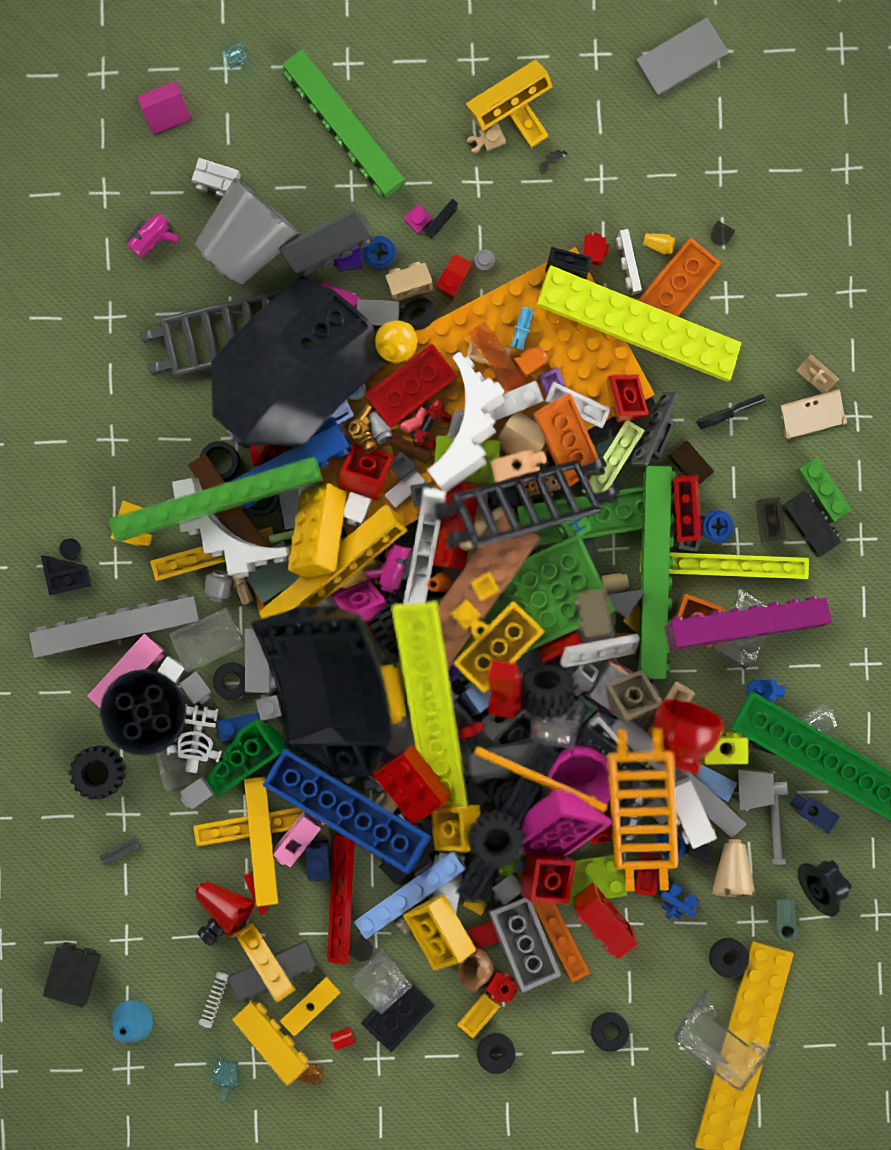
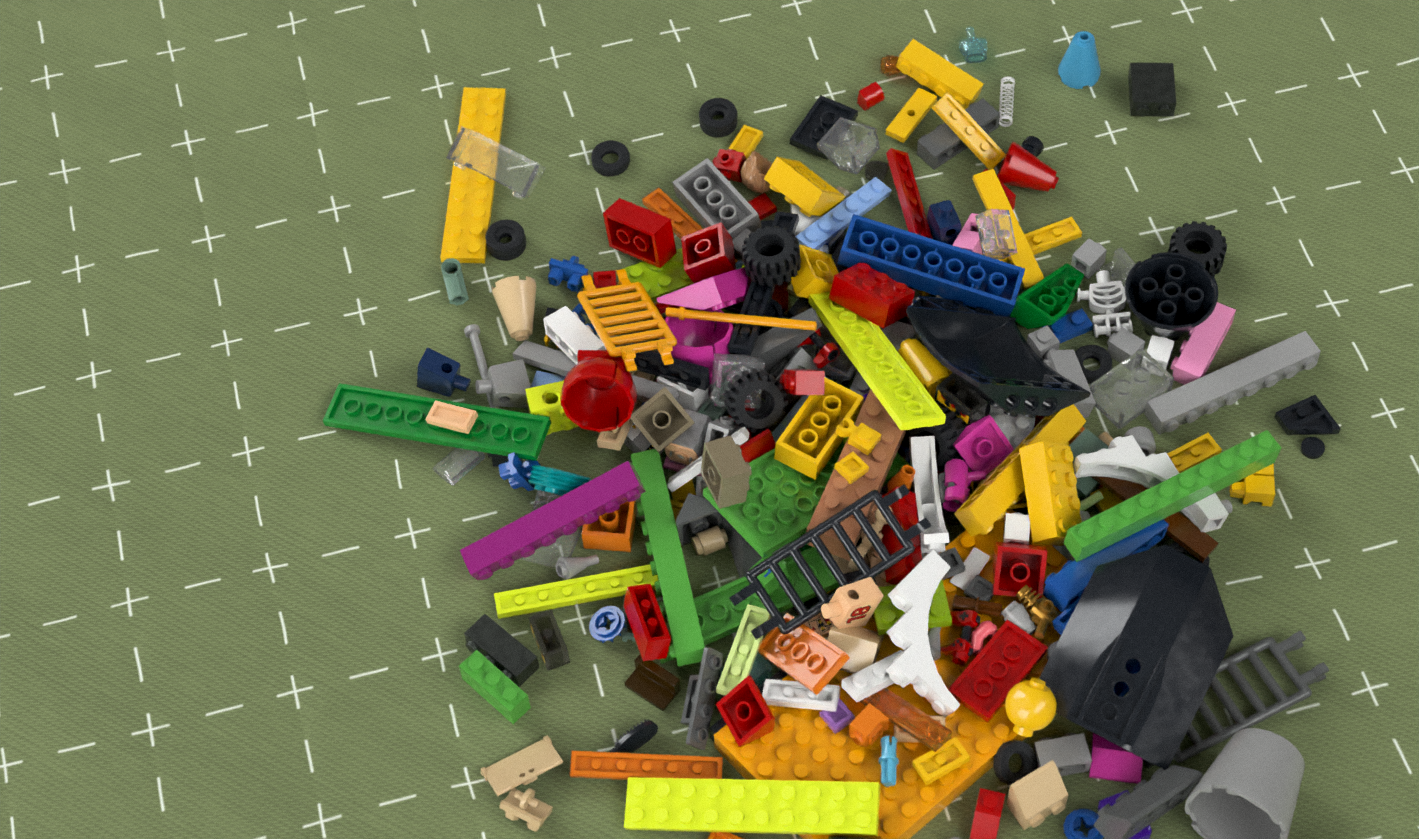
camera: 165 degrees right, 30 degrees down
dark grey axle [100,837,140,865] -> none
dark pink piece [126,214,180,259] -> none
black piece [798,860,852,917] -> none
none -> light nougat tile [426,400,478,434]
none -> teal brick [528,465,591,496]
none -> light grey cone [556,554,599,580]
none -> orange tile [570,751,723,780]
none -> yellow plate [912,737,970,785]
none -> clear brick [975,209,1018,260]

